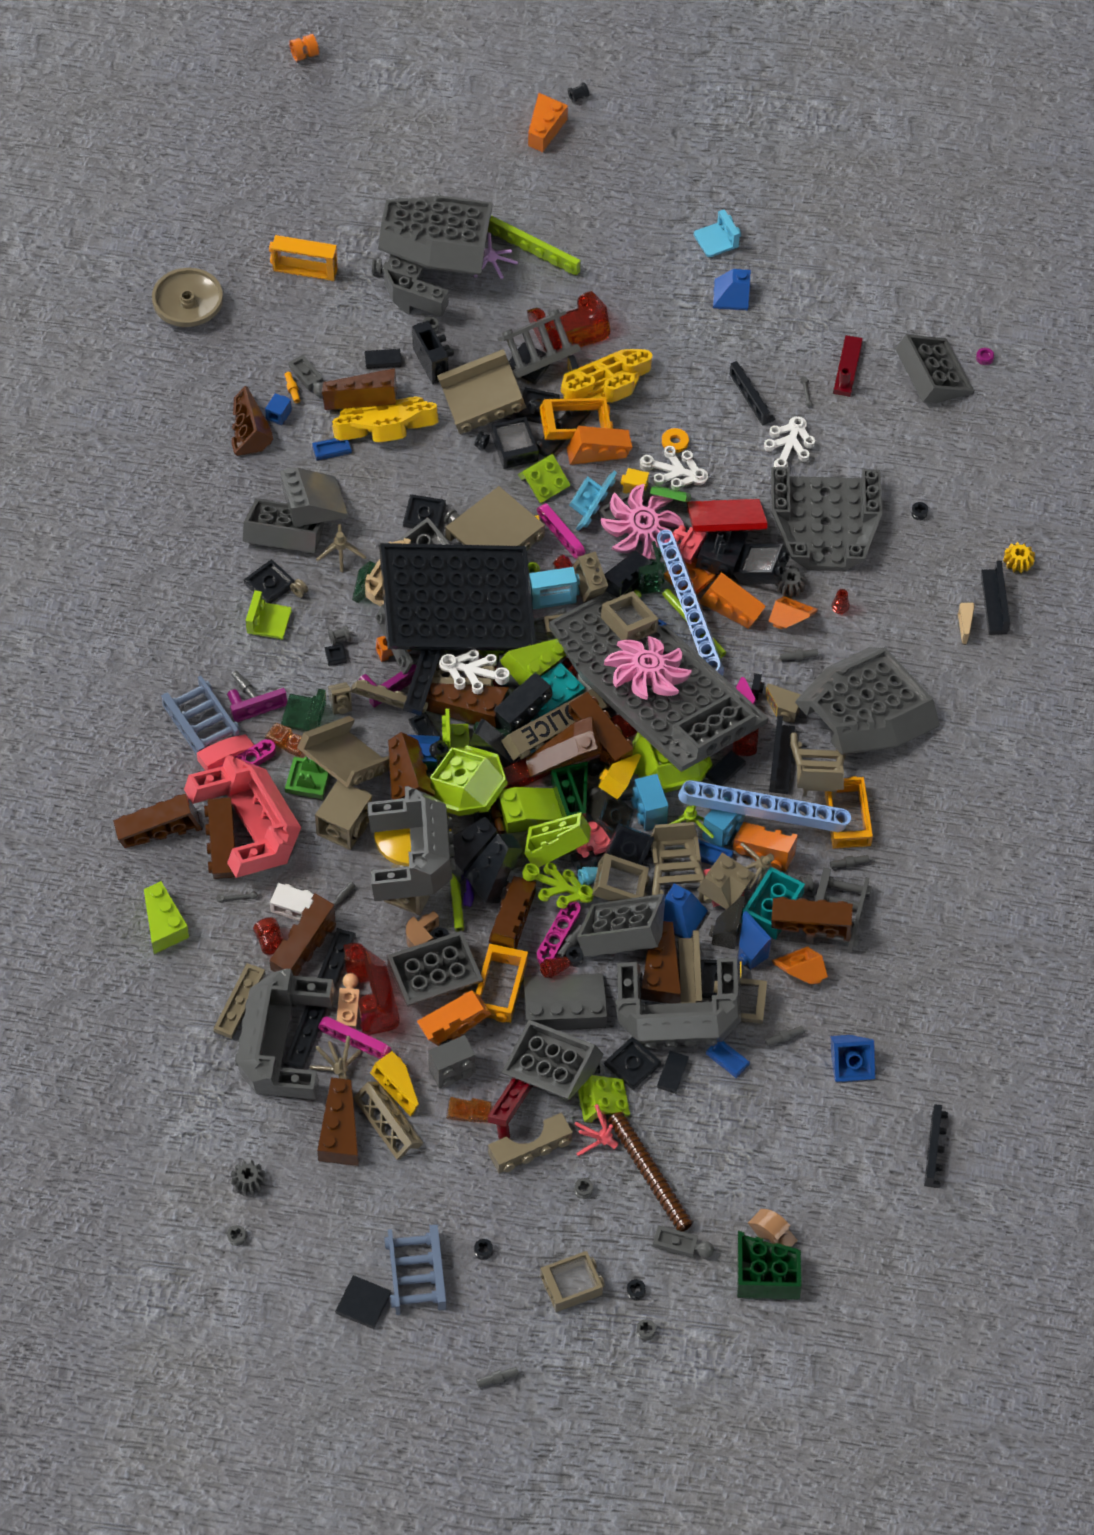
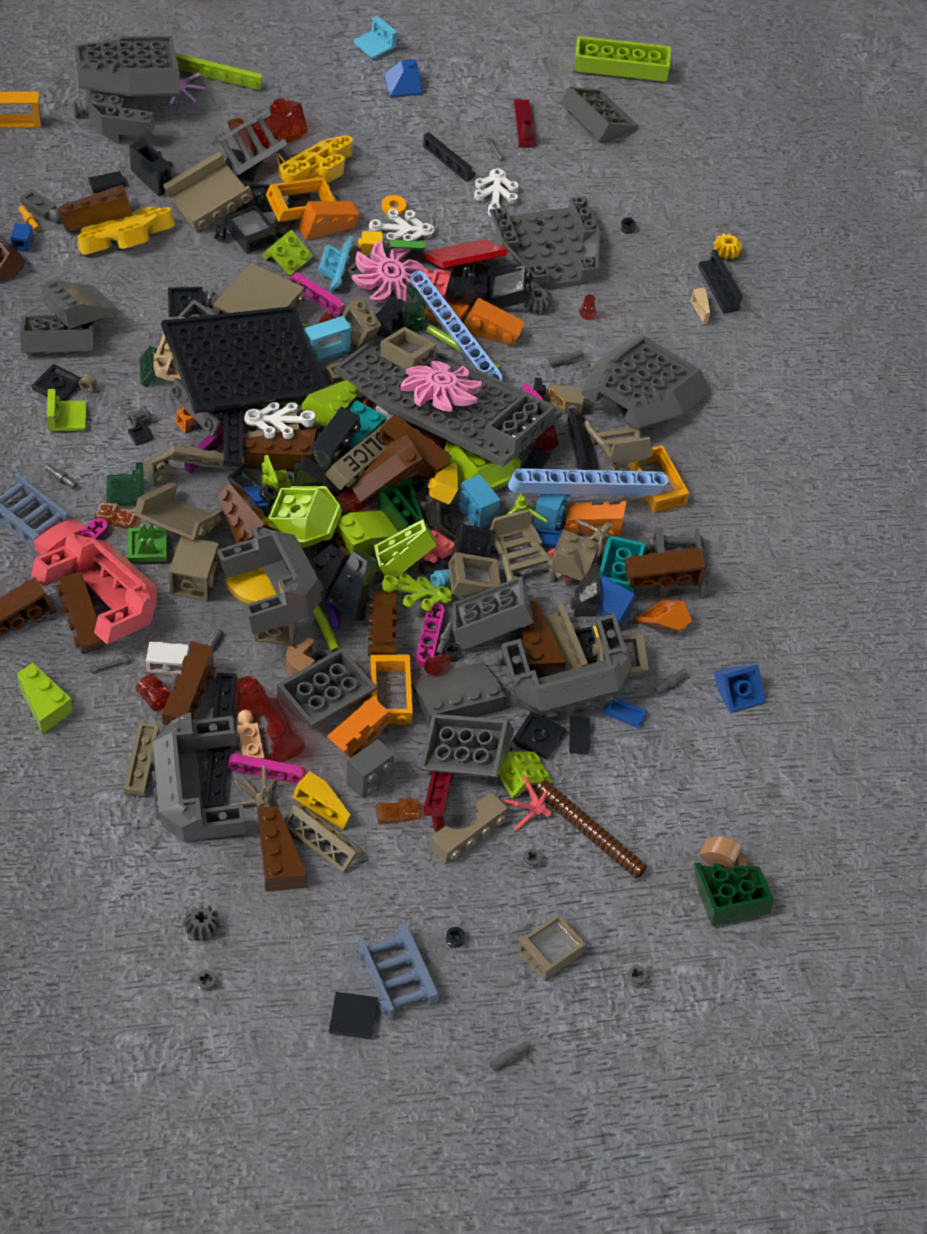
camera: 20 degrees left, 5 degrees down
magenta piece [227,687,288,722] -> none
blue tile [312,438,352,461] -> none
dark tan plant [316,524,366,572] -> none
black bush [627,1279,646,1300] -> none
dark grey plate [652,1225,714,1258] -> none
blue slope [663,884,708,938] -> none
orange slope [768,596,818,629] -> none
dark grey bar [830,855,869,869] -> none
black hinge [924,1104,948,1188] -> none
magenta tile [976,348,994,365] -> none
none -> lime brick [574,36,671,82]

